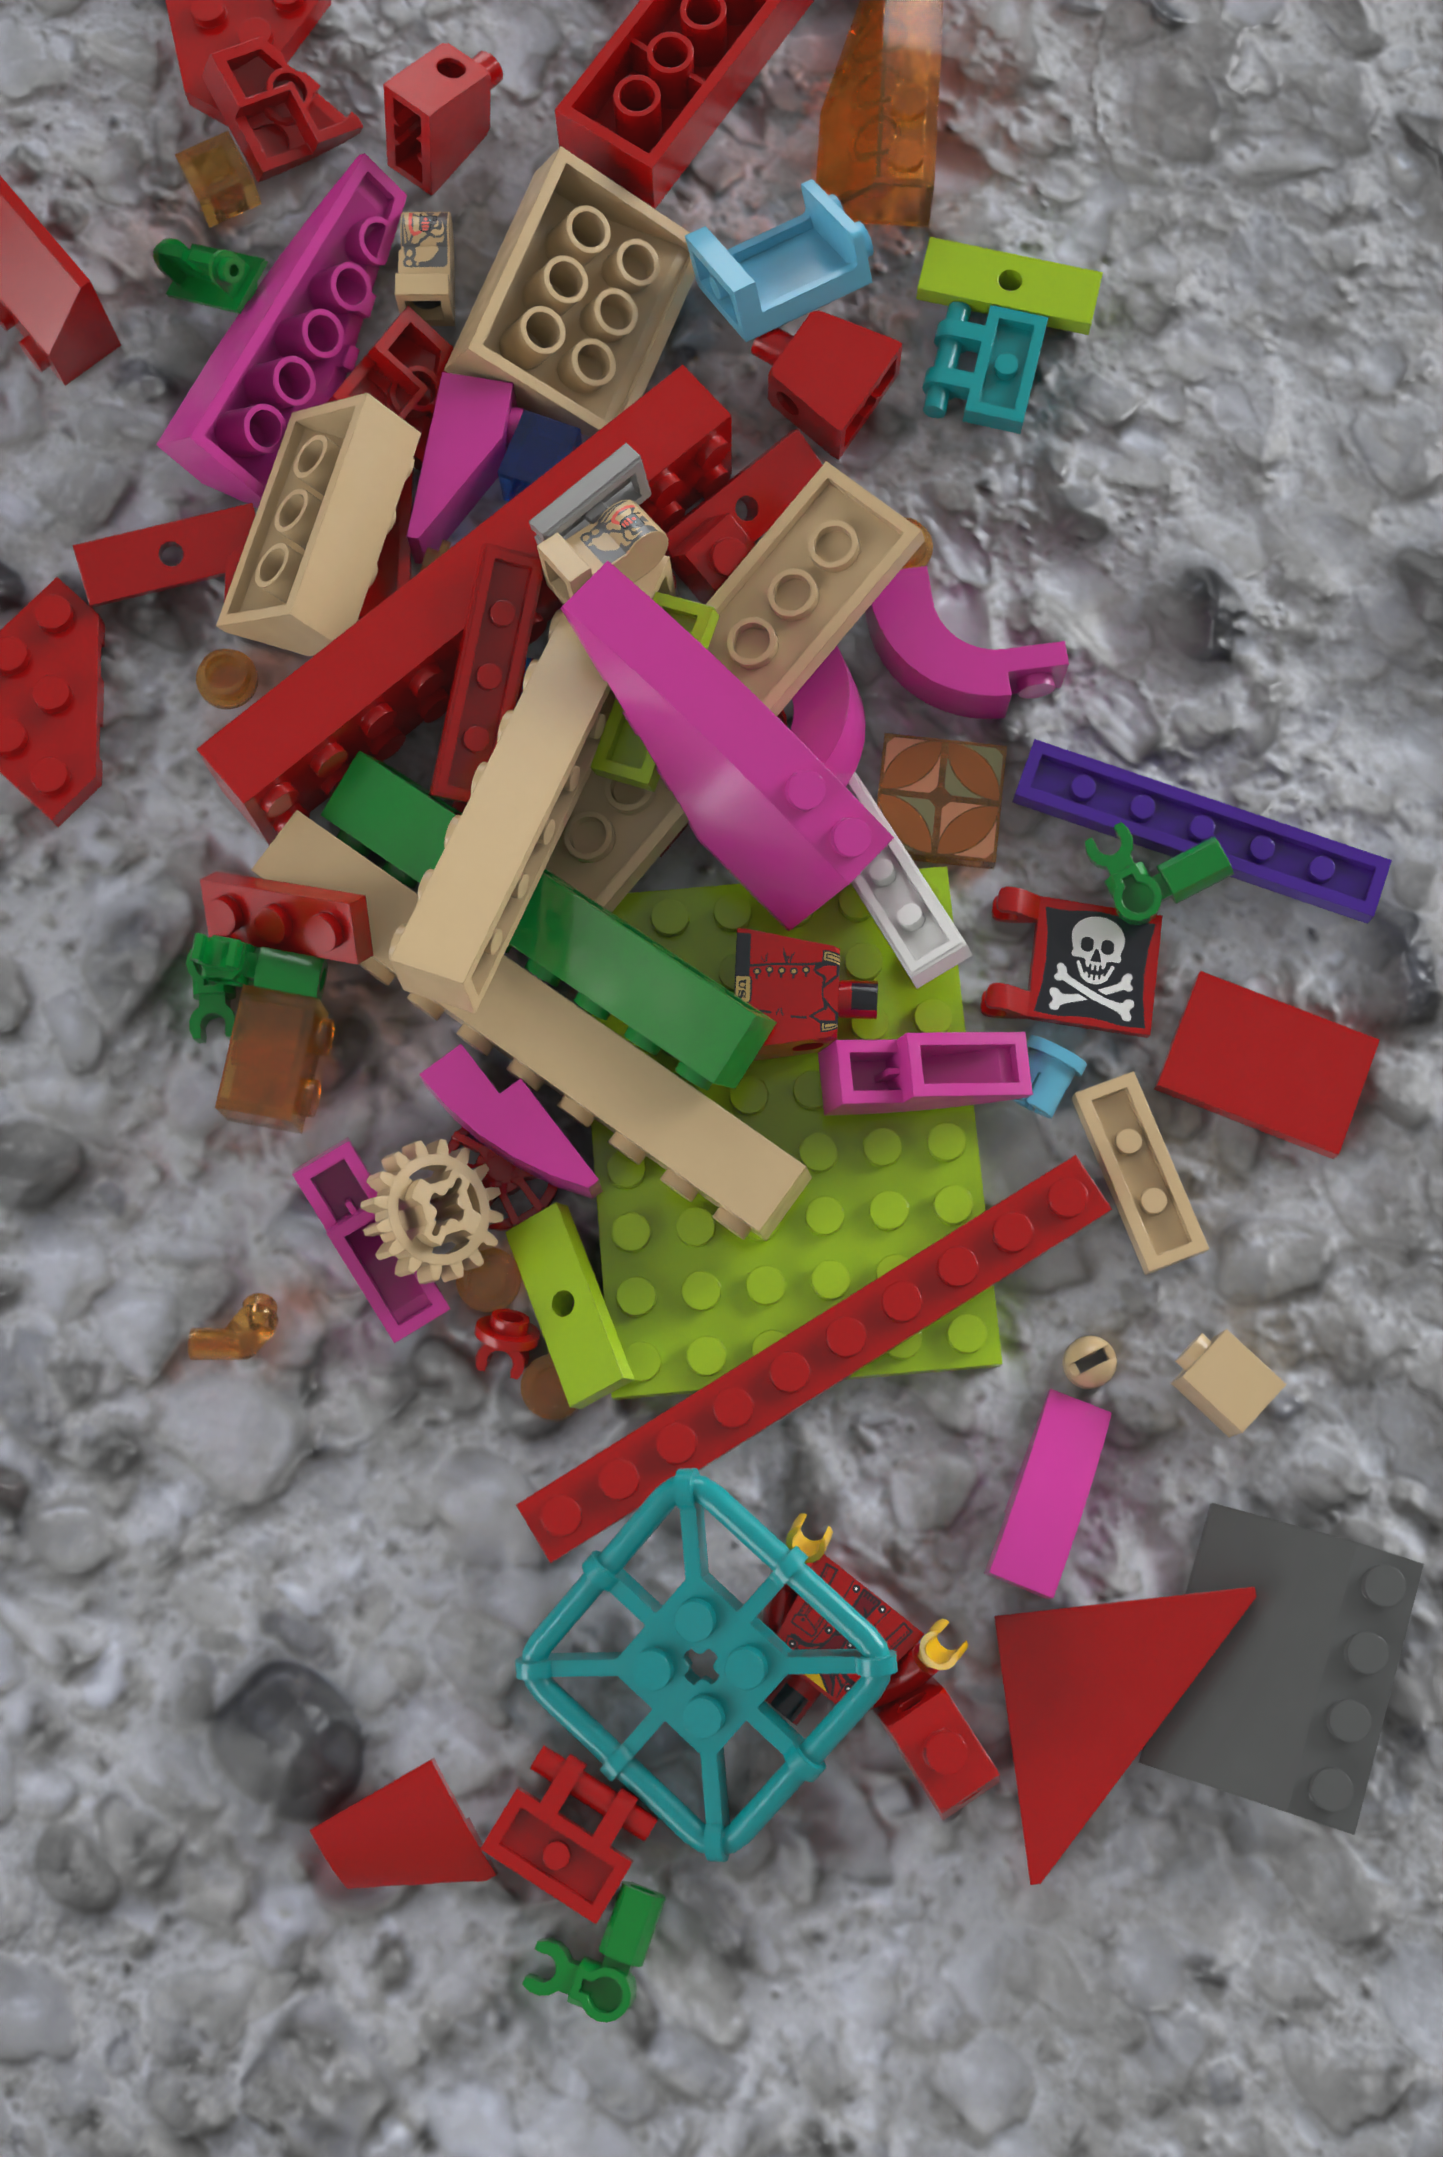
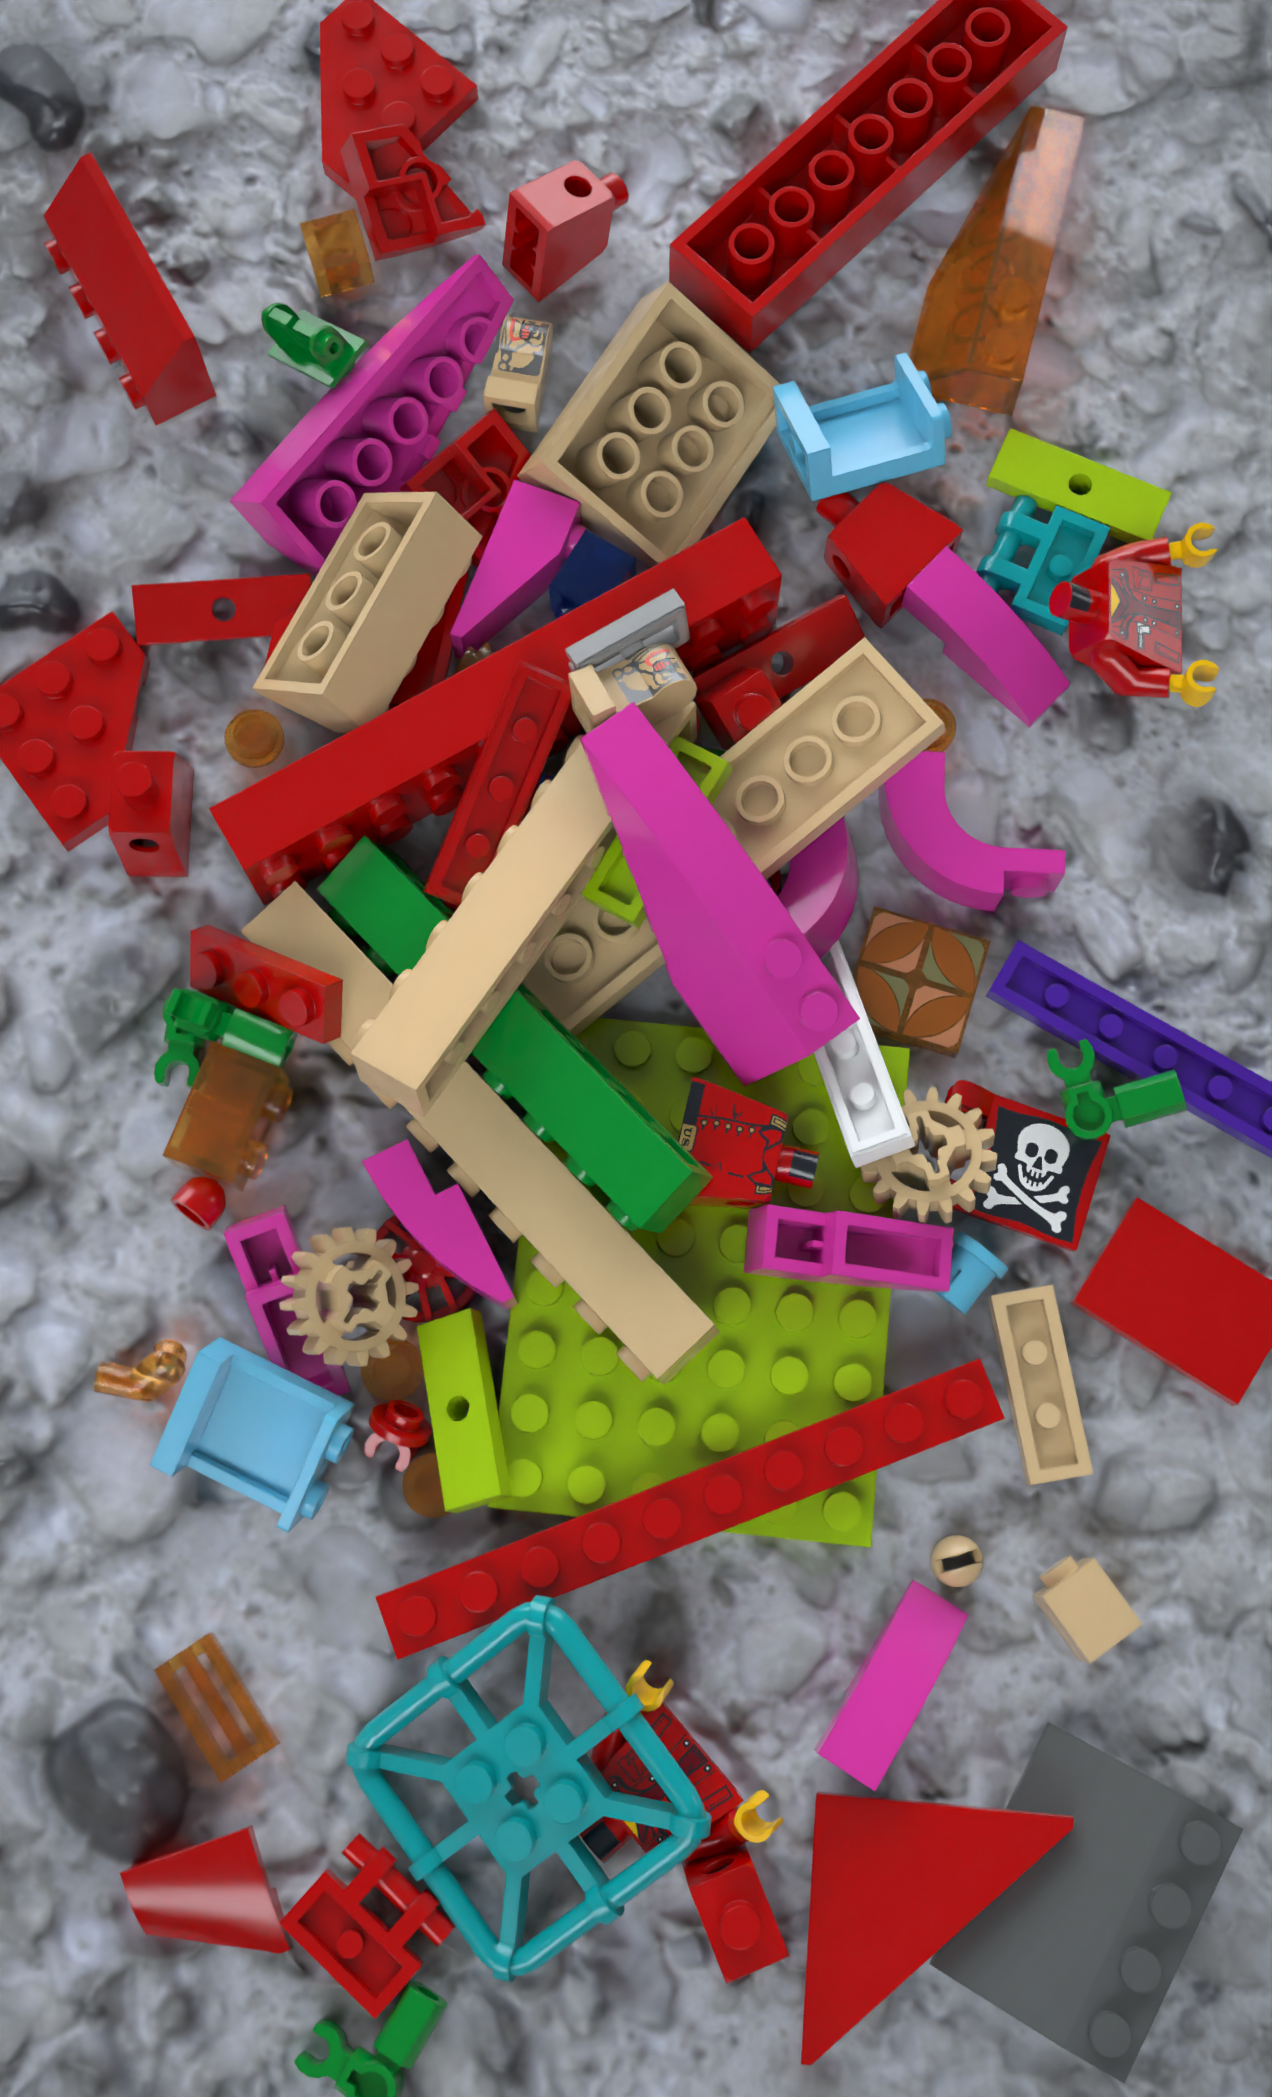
camera: 10 degrees right, 0 degrees up
none -> red torso [108,751,194,877]
none -> medium azure panel [150,1337,355,1533]
none -> clear orange tile [154,1632,280,1783]
none -> red hinge [171,1176,226,1231]
none -> tan gear [861,1087,997,1224]
none -> dark pink slope [902,546,1071,728]
none -> red torso [1049,522,1219,707]

